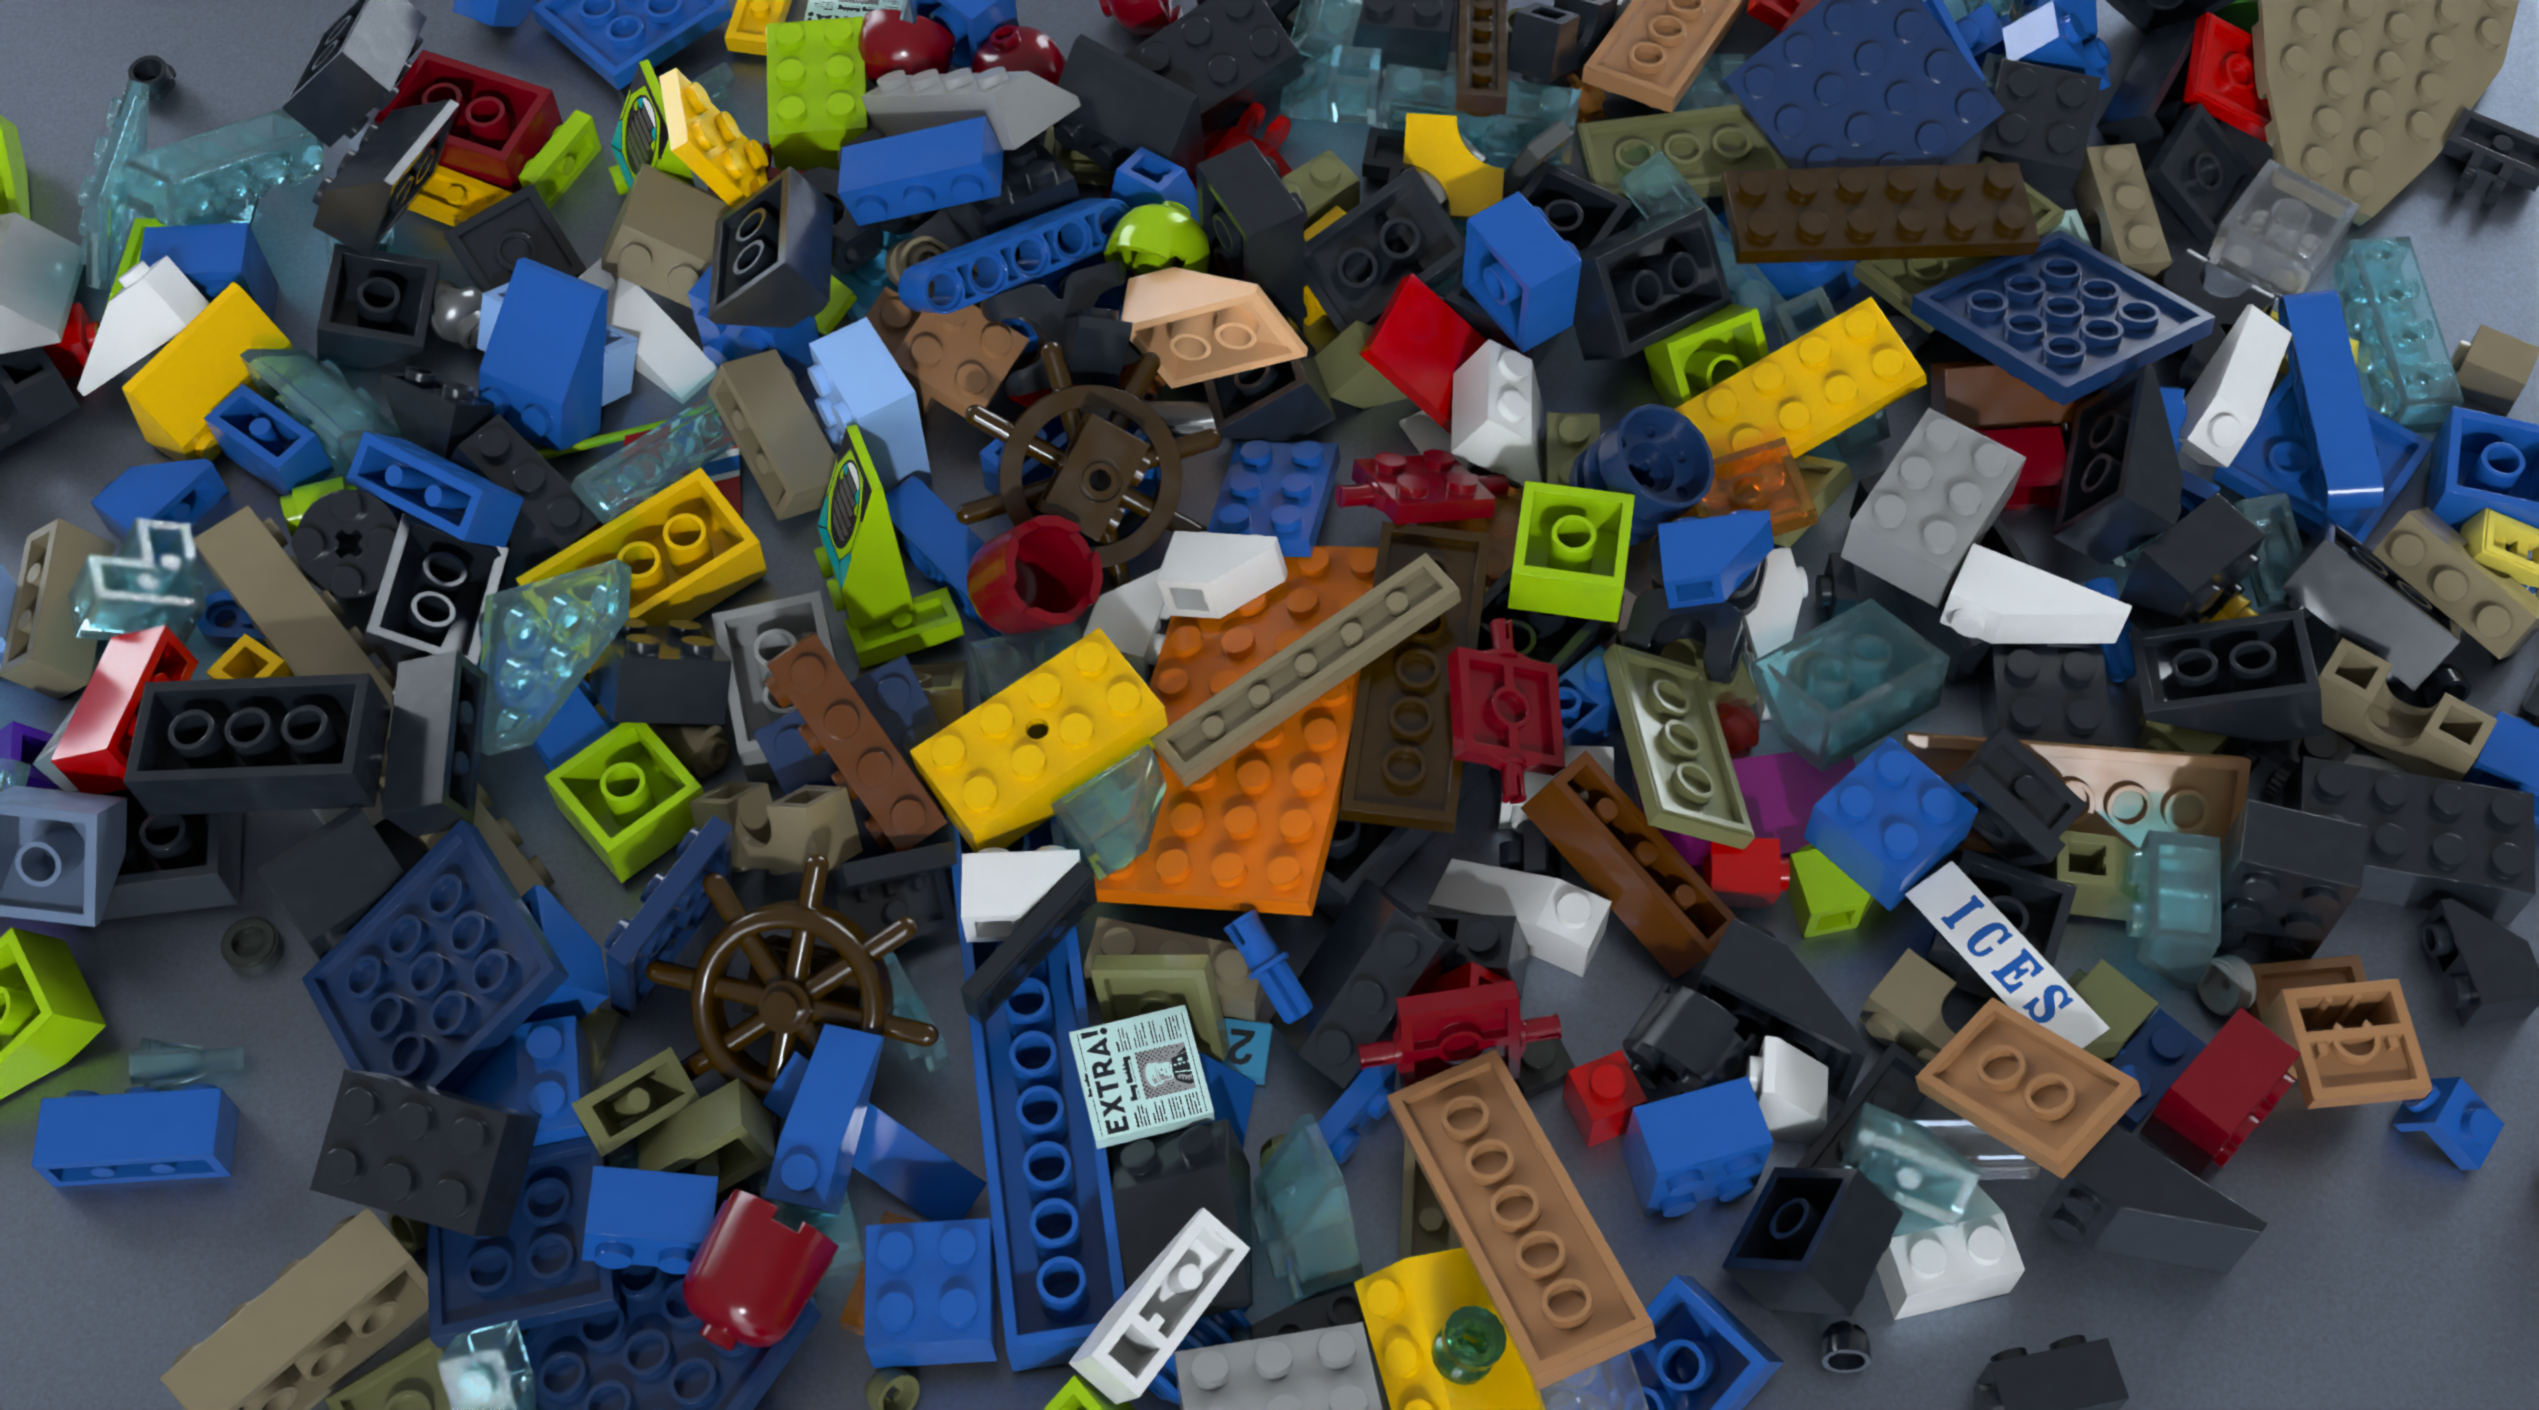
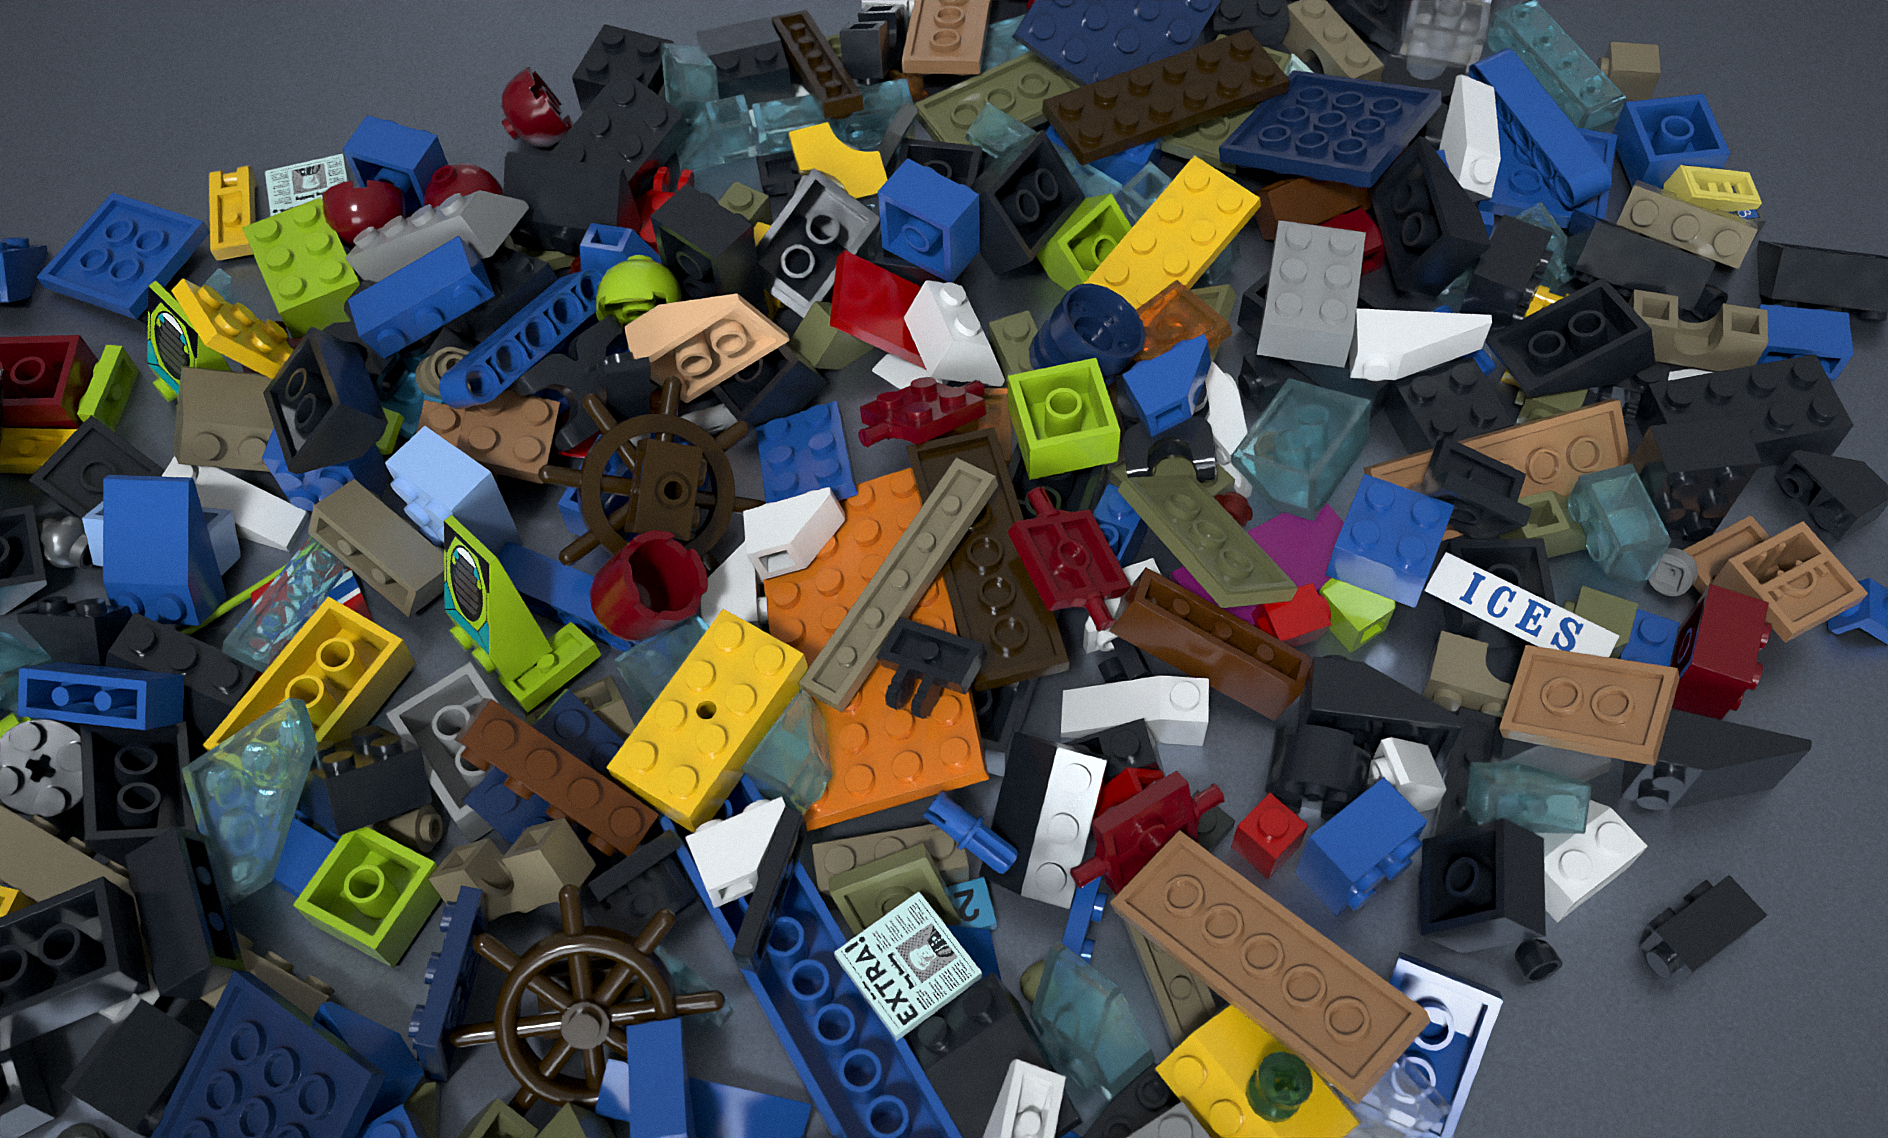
camera: 20 degrees left, 0 degrees up
none -> black hinge [877,617,988,719]

